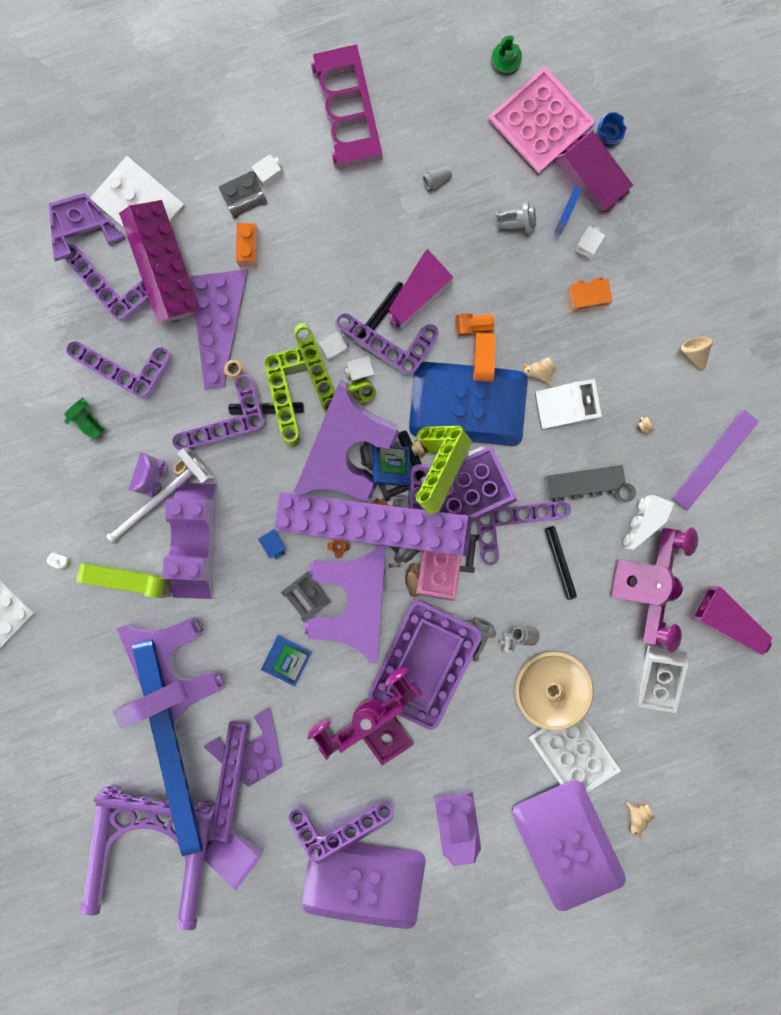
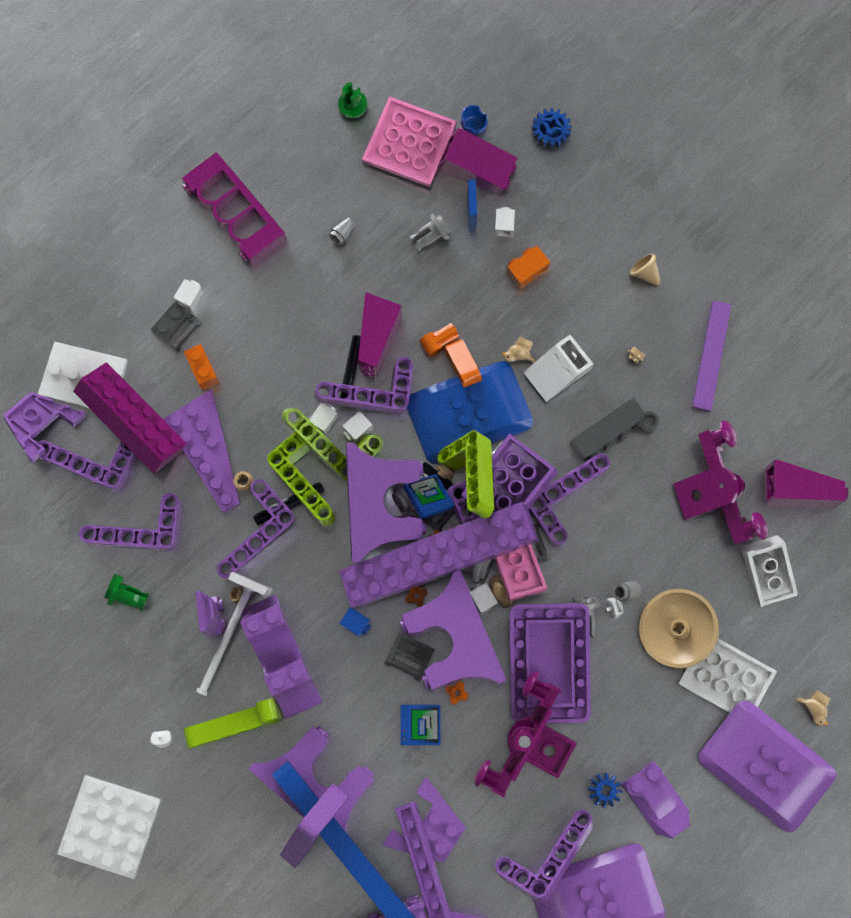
camera: 30 degrees left, 10 degrees down
black axle [545,526,577,600] -> none
white slope [623,494,674,550] -> none
none -> orange plate [446,682,469,705]
none -> blue gear [532,108,572,148]
none -> blue gear [588,773,623,808]

